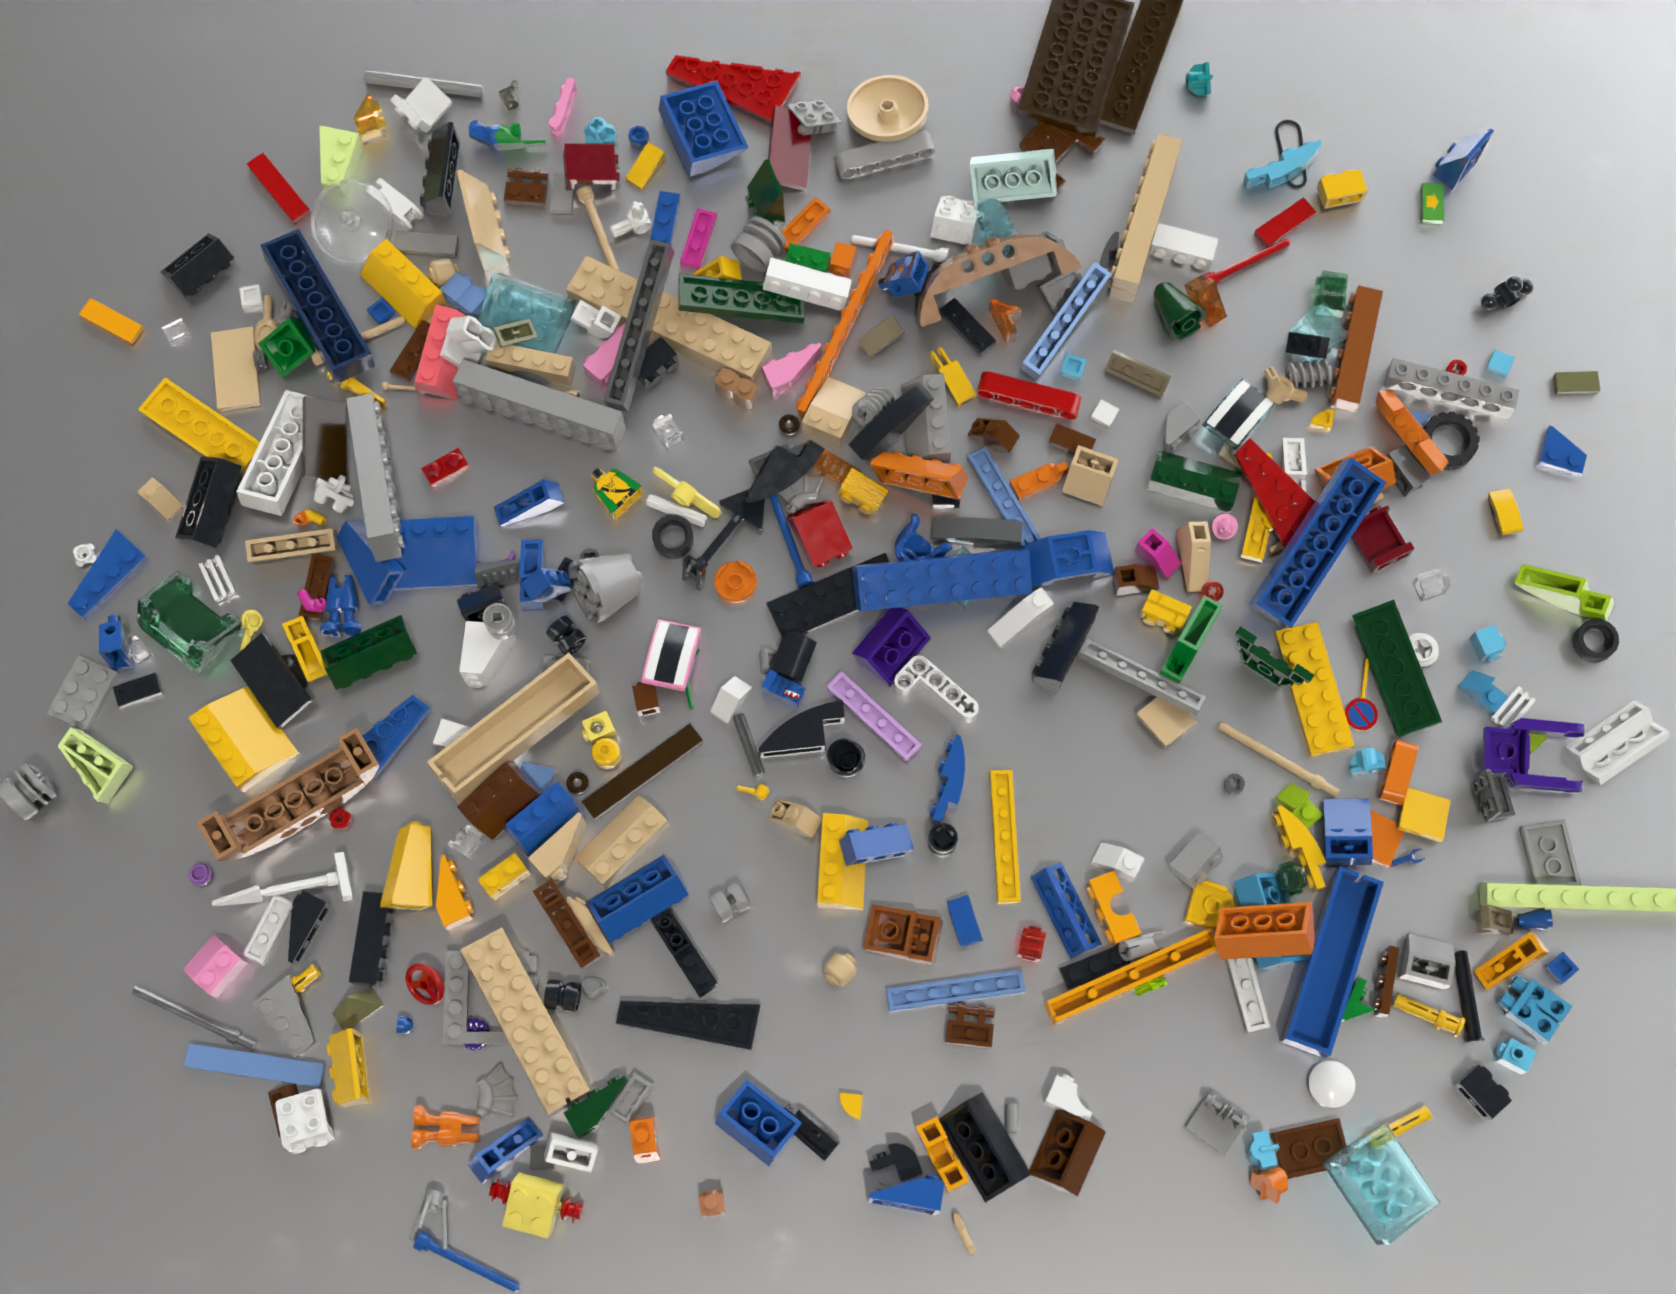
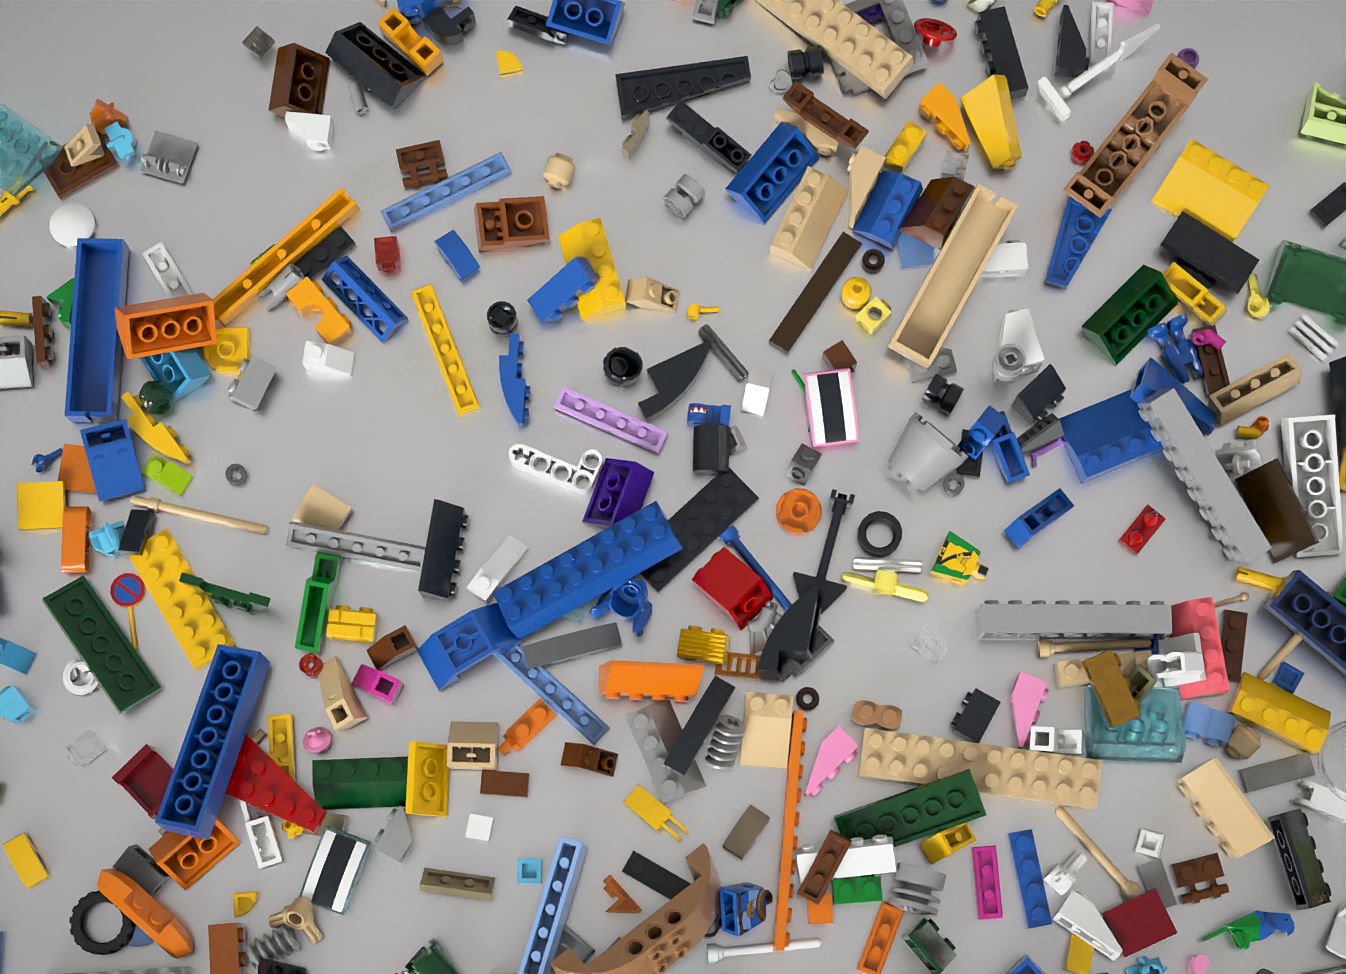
camera: 160 degrees right, 5 degrees up
dark grey brick [603,239,674,412] -> none
red beam [976,371,1082,420] -> none
none -> tan slope [64,124,104,166]
none -> black tile [118,509,155,556]
none -> clear smoke tile [242,26,275,59]
none -> yellow plate [405,741,449,817]
none -> dark tan slope [622,110,650,160]
none -> dark grey bracket [785,443,822,485]
none -> reddish brown plate [797,829,852,905]
none -> white slope [1053,890,1123,961]
none -> pearl gold brick [1081,650,1141,728]
none -> white tile [1135,828,1166,859]

